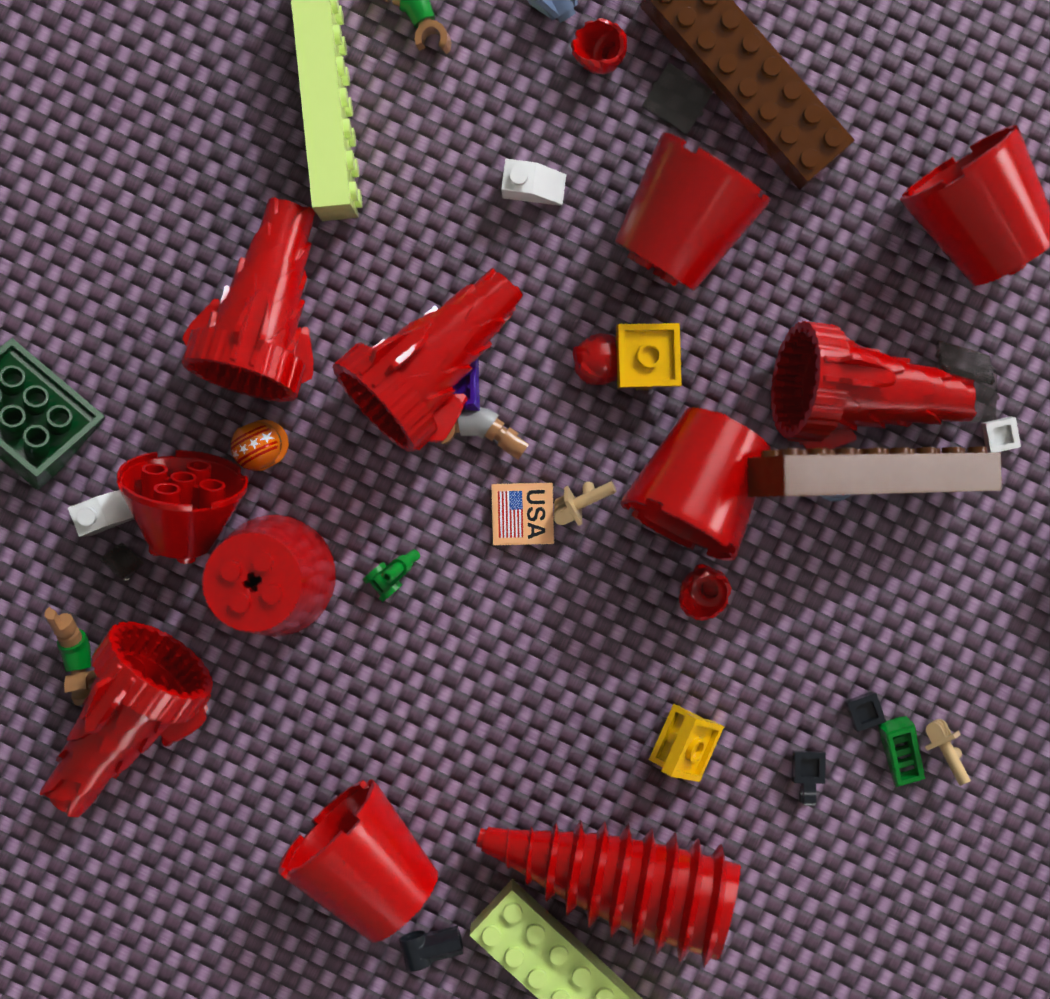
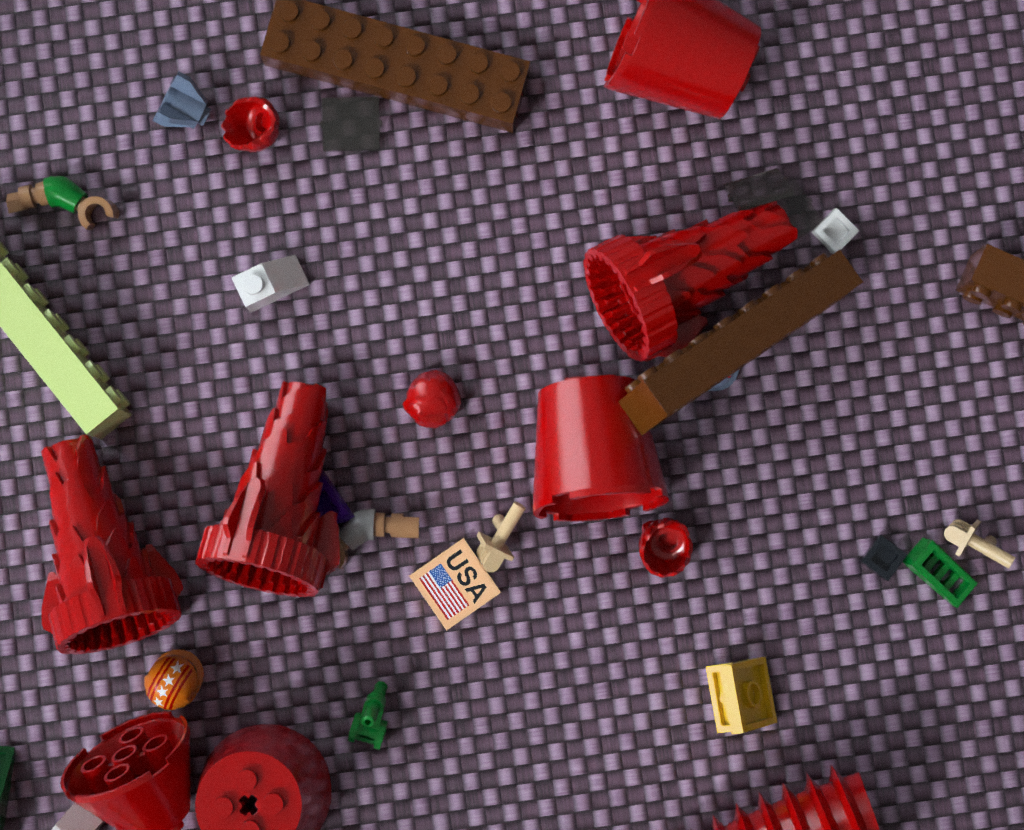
camera: 35 degrees left, 5 degrees down
red cone [614,132,771,291] -> none
yellow bracket [616,323,682,390] -> none
black plate [792,750,826,806] -> none

